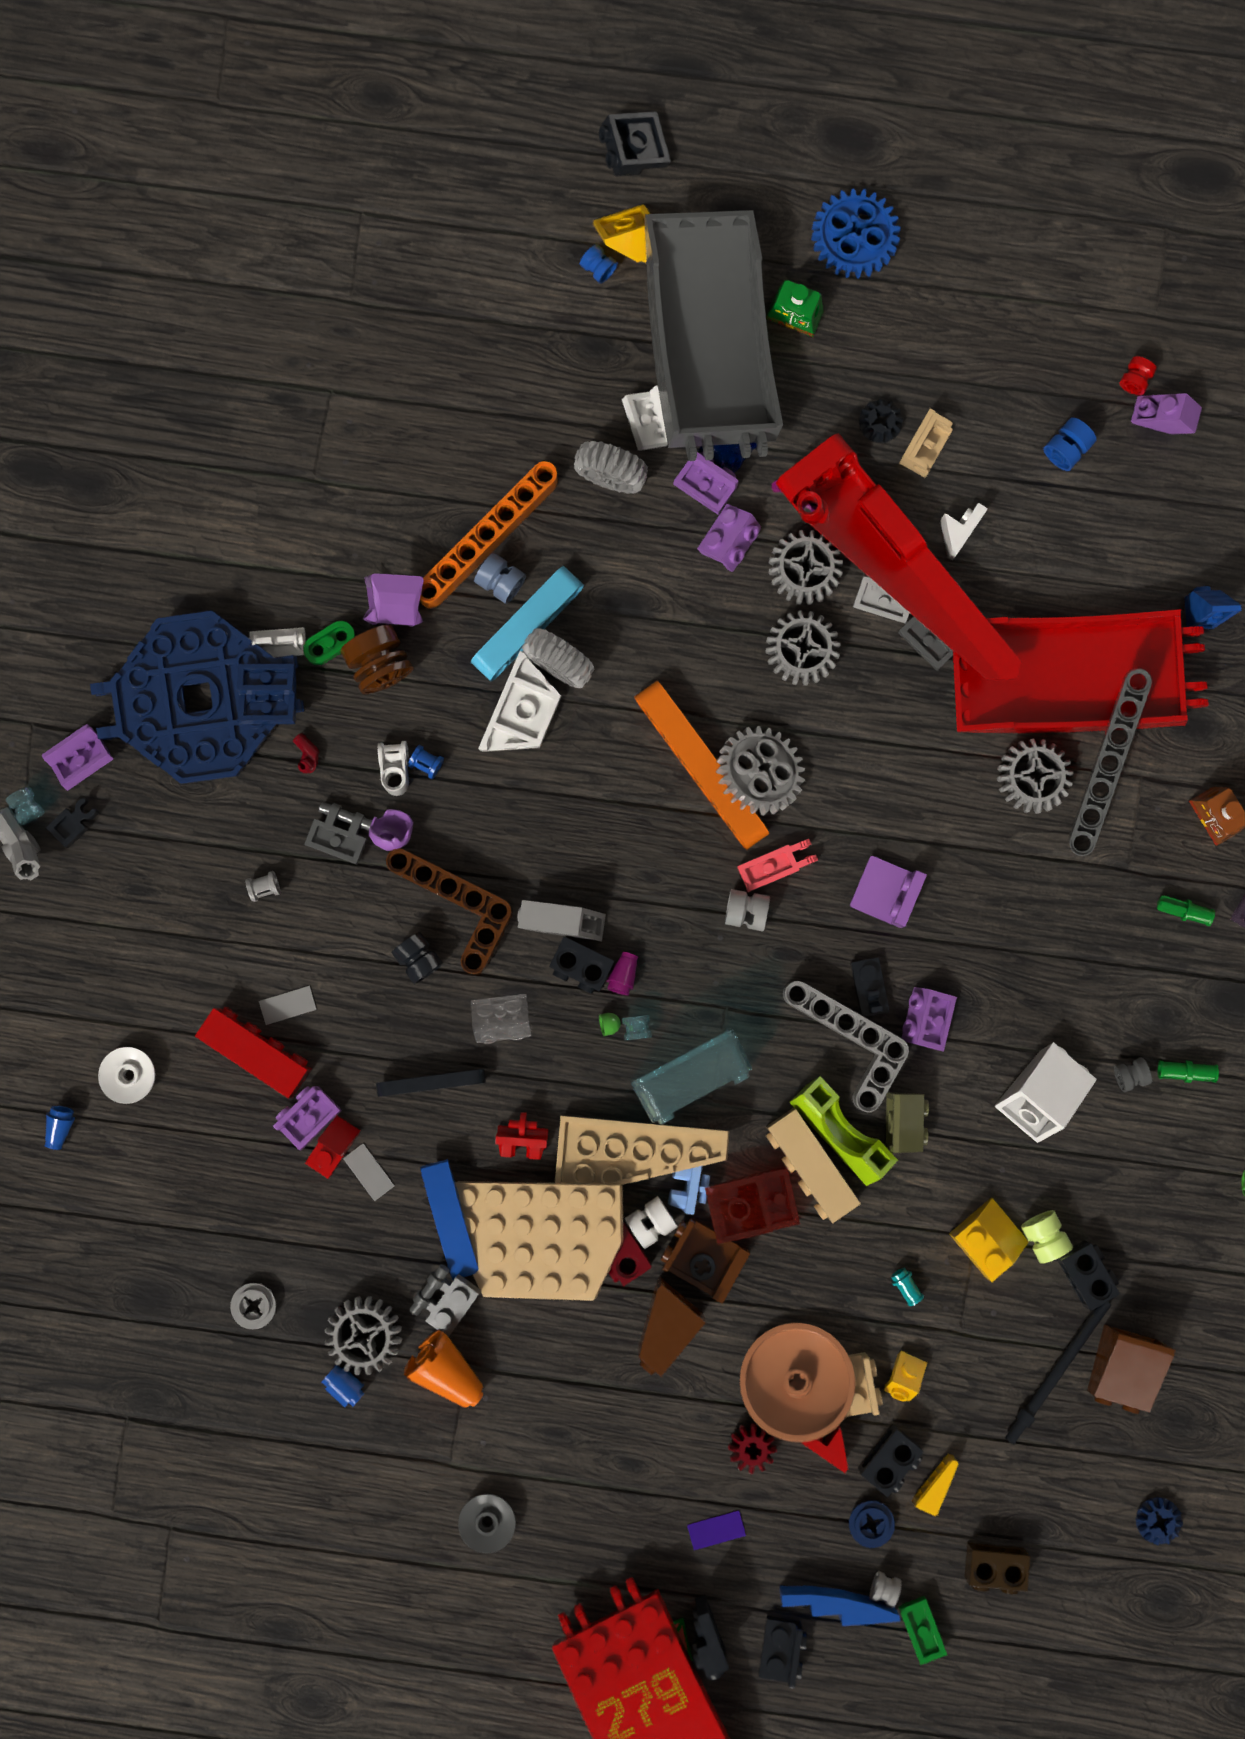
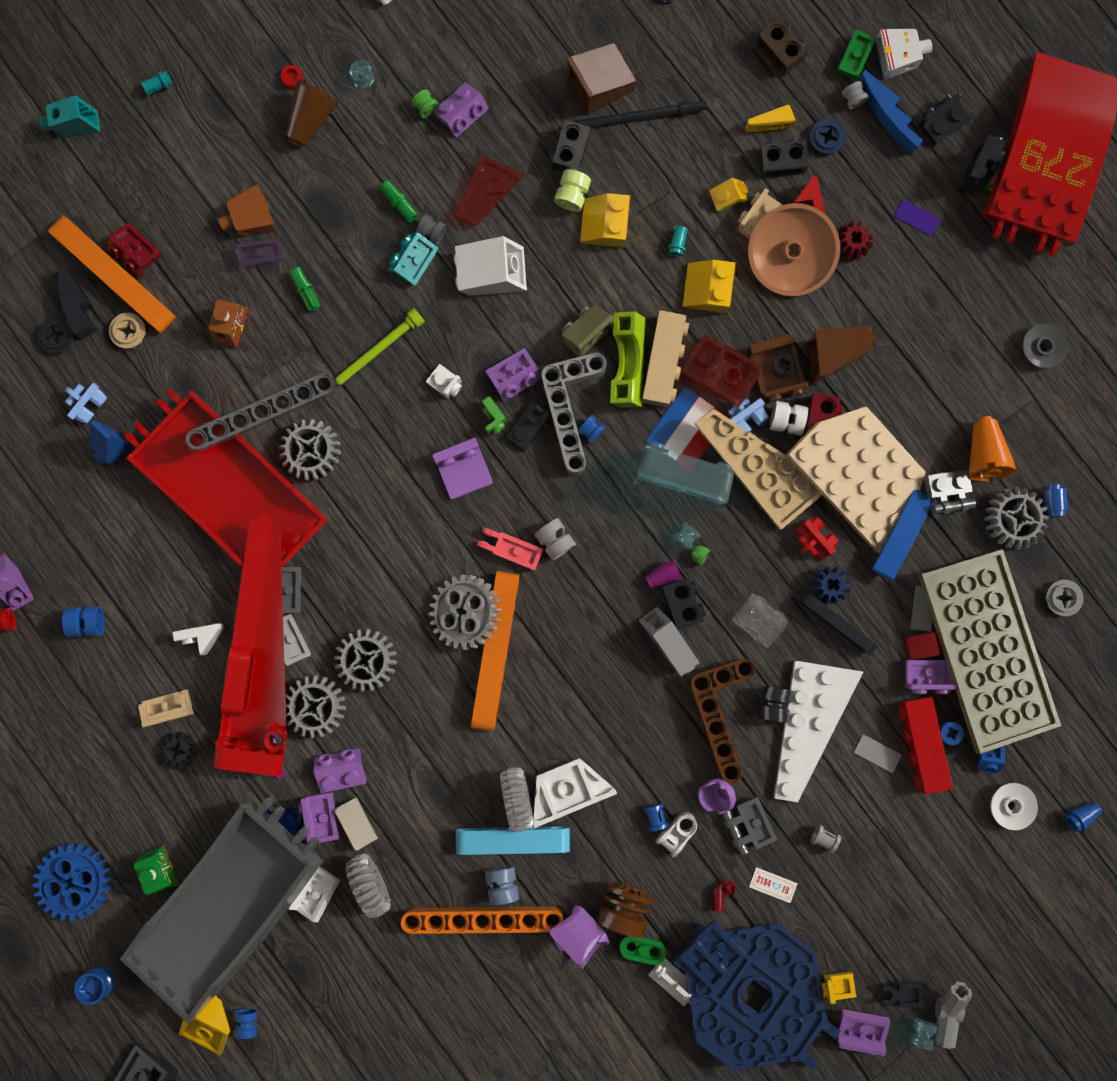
camera: 135 degrees left, 0 degrees up
none -> blue wheel [74,966,116,1005]
none -> slope [334,797,378,851]
none -> lime piece [335,308,425,385]
none -> teal bracket [388,232,439,286]
none -> white bracket [426,364,462,399]
none -> medium lavender bracket [433,82,488,137]
none -> clear red wing [455,156,524,227]
none -> bright green bracket [482,396,507,434]
none -> blue wheel [578,415,606,444]
none -> sticker [646,387,729,472]
none -> yellow slope [682,260,735,314]
none -> white sticker [749,867,798,903]
none -> white wing [773,661,863,802]
none -> dark blue gear [811,566,851,605]
none -> yellow bracket [821,971,856,1004]
none -> white torso [875,29,932,80]
none -> plate [918,549,1061,754]
none -> blue wheel [939,721,964,745]
none -> blue bracket [976,746,1005,774]

